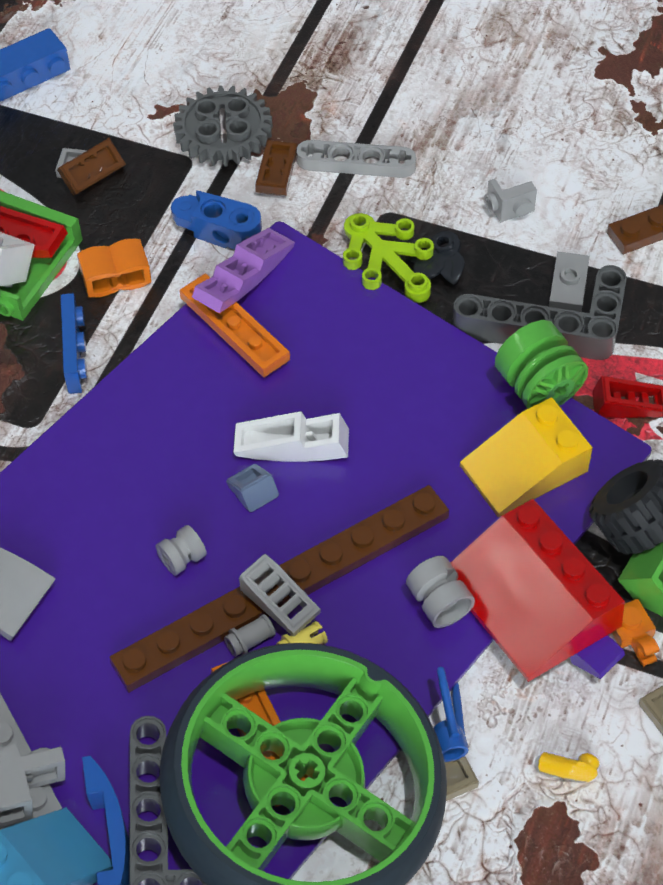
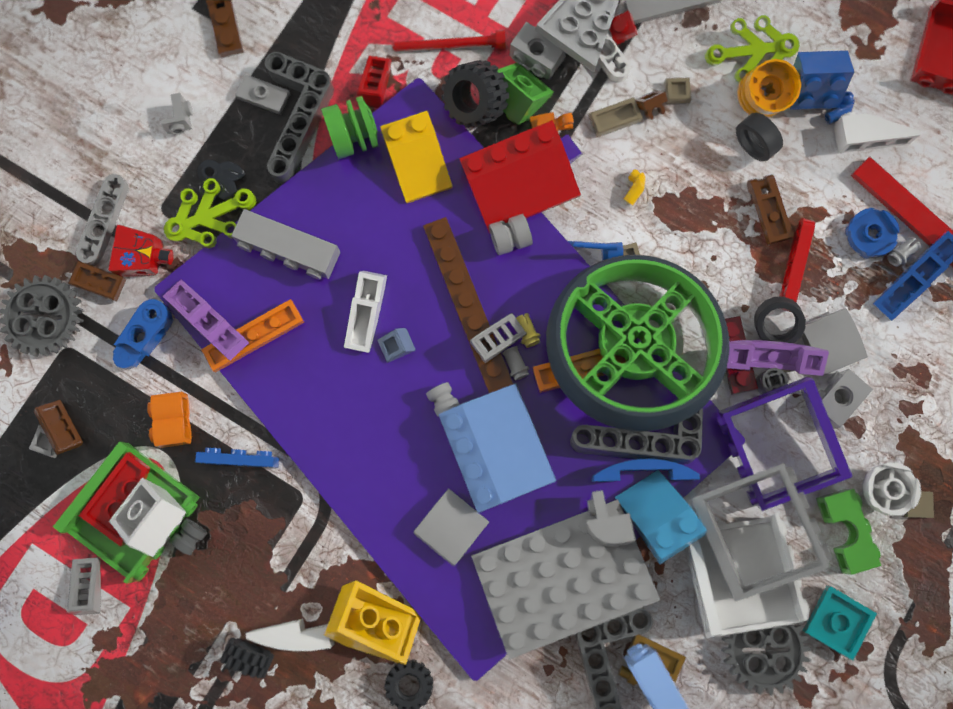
camera: 80 degrees left, 25 degrees up
none -> red torso [108,225,174,277]
none -> light grey brick [232,209,341,279]
none -> medium blue slope [438,384,556,513]

